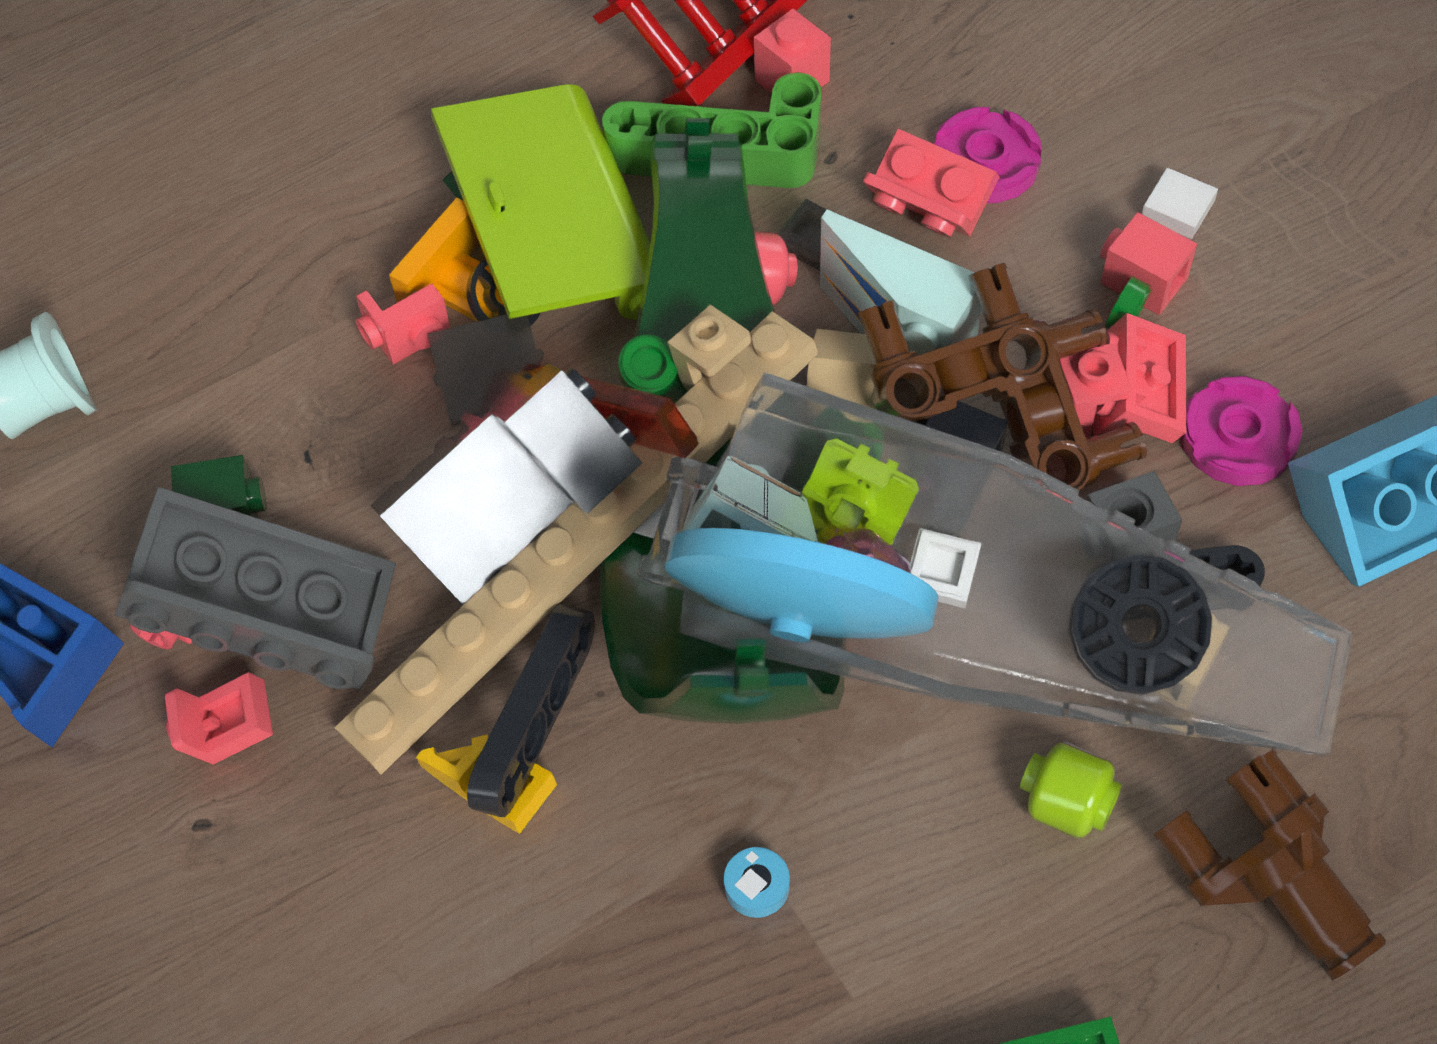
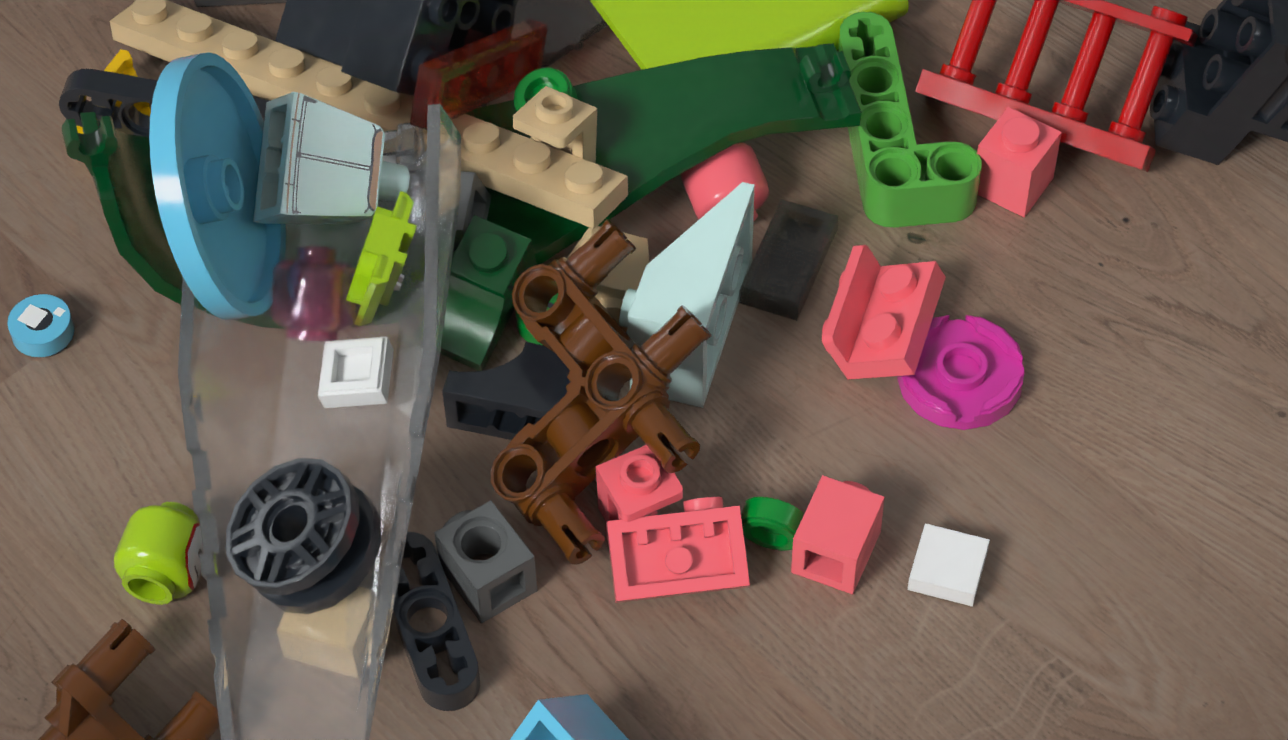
camera: 75 degrees right, 5 degrees down
dark pink tile [1181,376,1303,486] -> none

